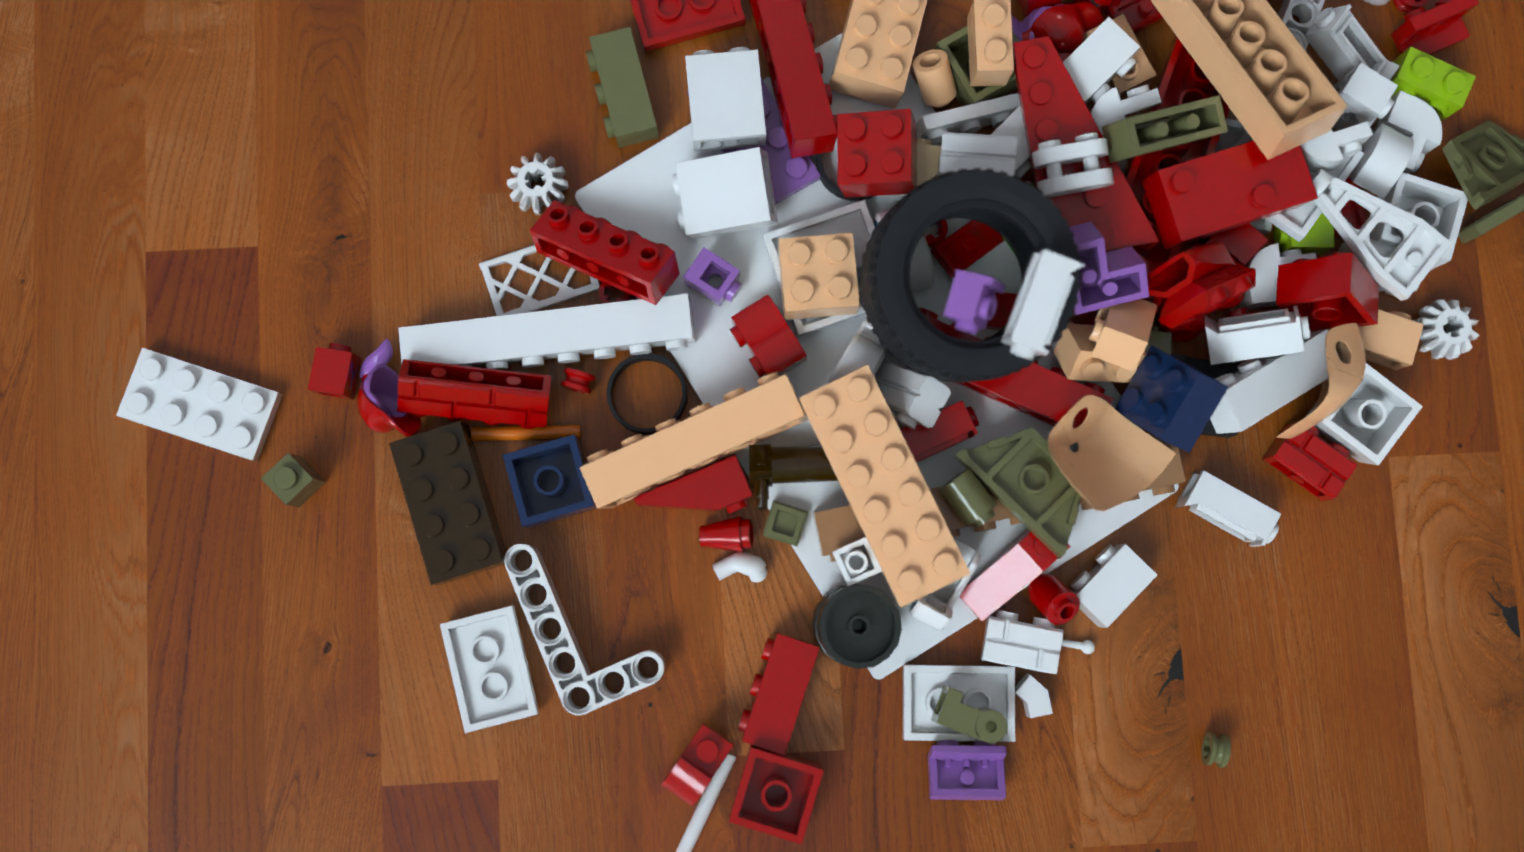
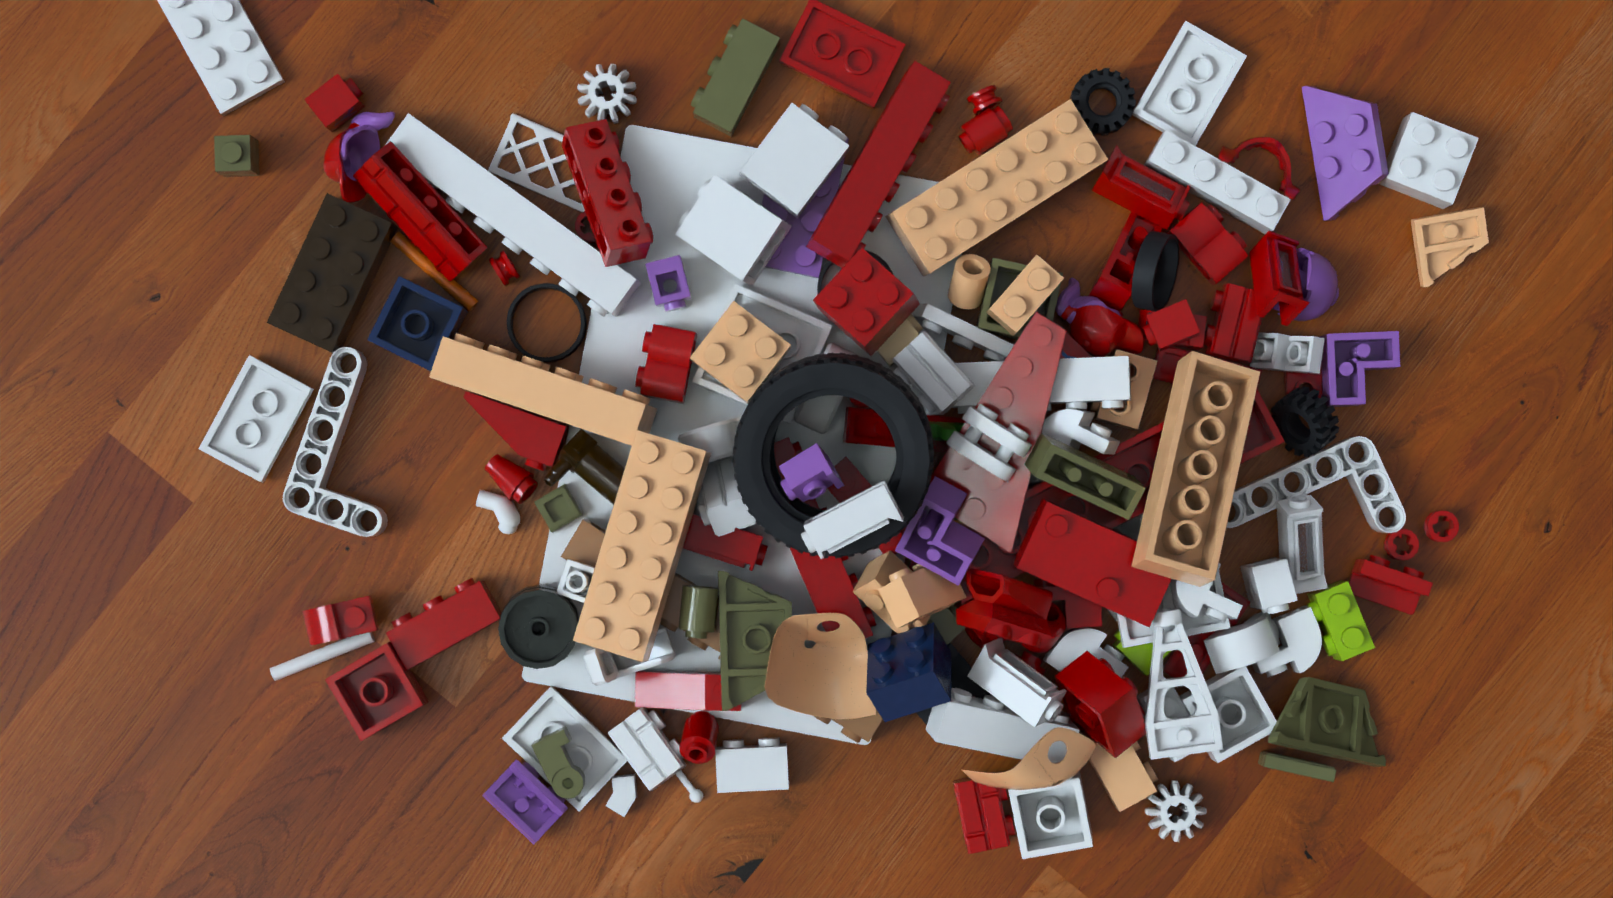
camera: 50 degrees right, 5 degrees up
white window [1174,470,1281,547] -> none

